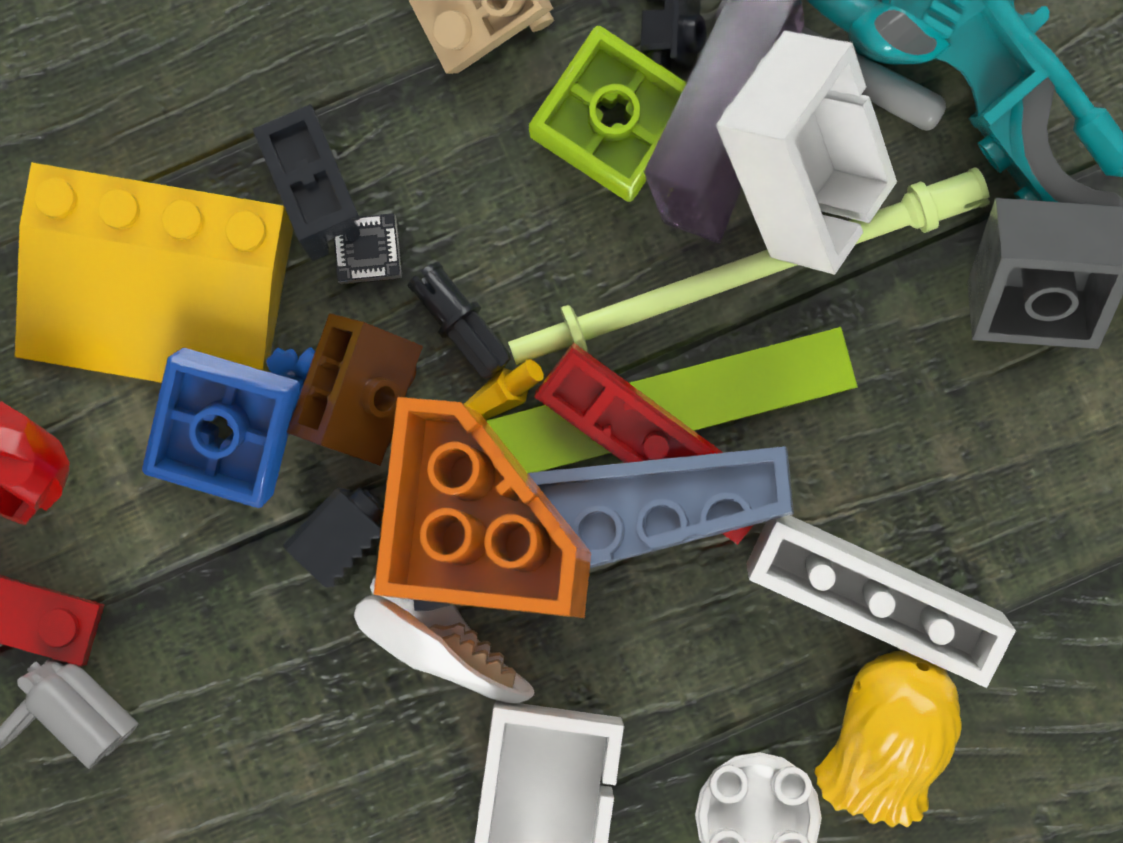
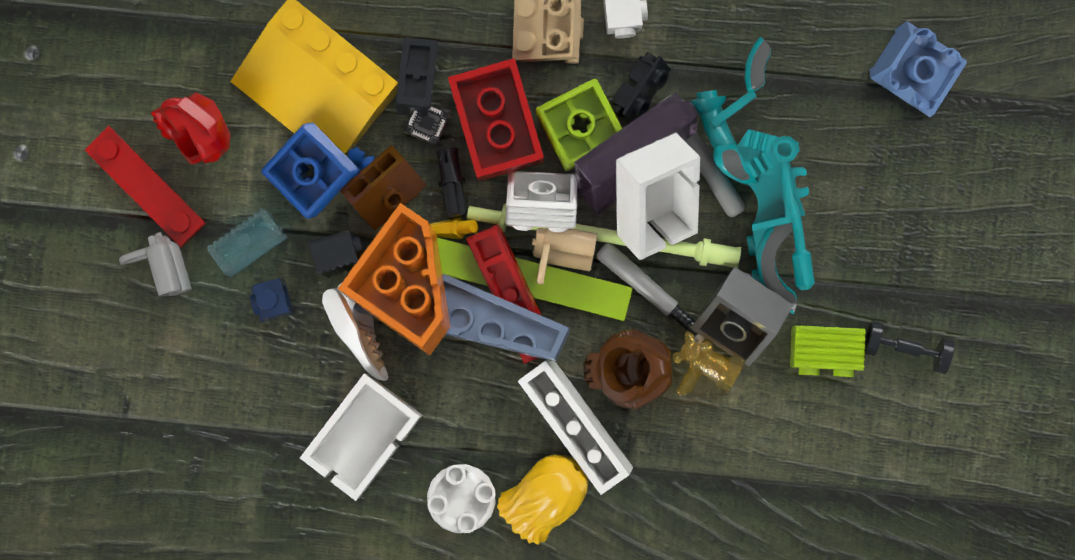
camera: 30 degrees right, 0 degrees up
none -> clear light blue brick [207,208,288,277]
none -> dark blue brick [250,278,294,322]
none -> red brick [448,58,544,182]
none -> white brick [505,171,577,232]
none -> tan piece [532,228,597,285]
none -> reddish brown helmet [583,329,672,409]
none -> light grey piece [597,243,705,345]
none -> clear yellow piece [672,332,746,397]

